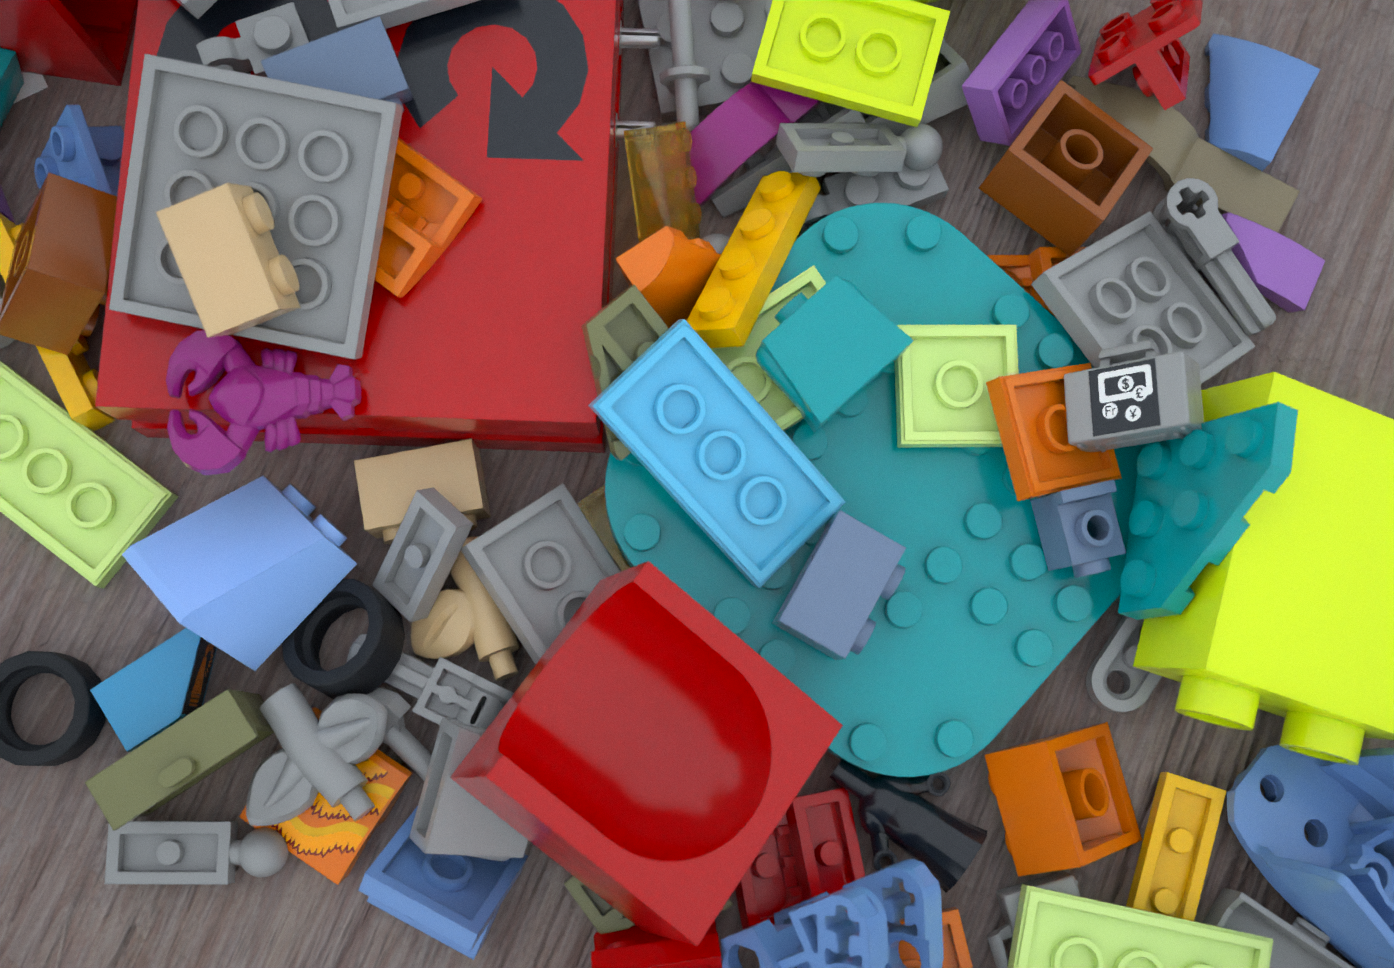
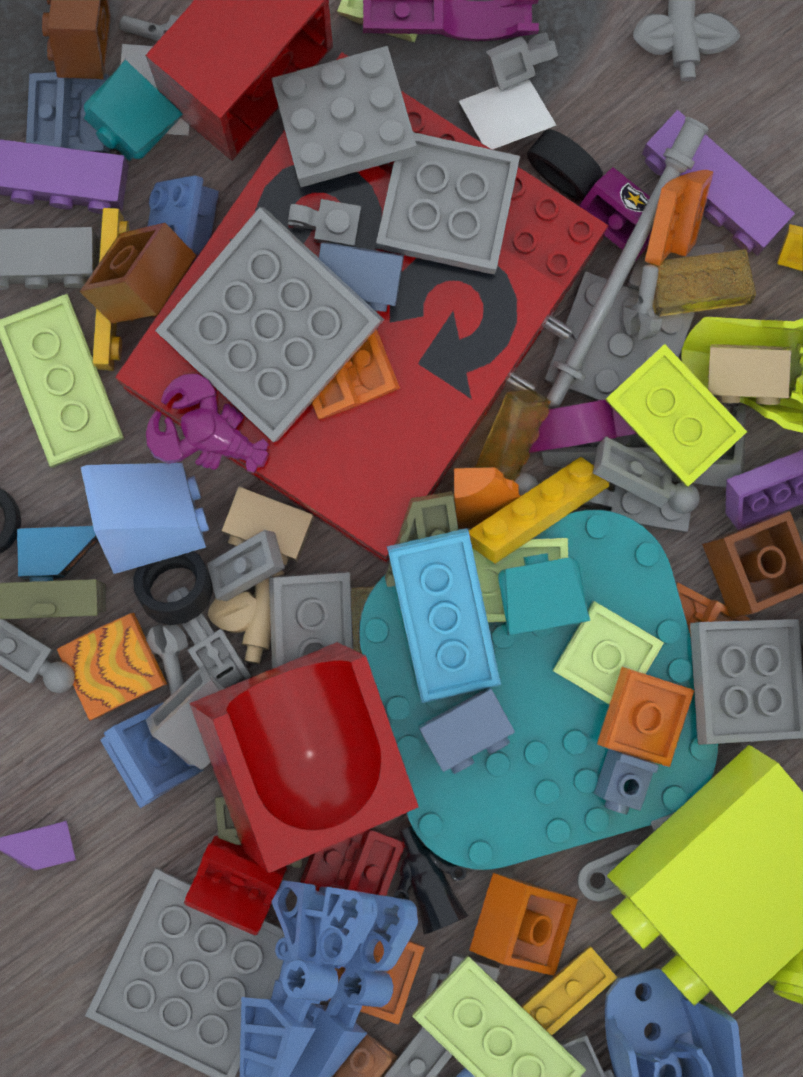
camera: 30 degrees right, 5 degrees up
tan brick [156,183,301,337] -> none
light grey plant [246,683,388,826] -> none
light grey piece [1064,339,1204,452] -> none
teal plate [1118,402,1298,620] -> none

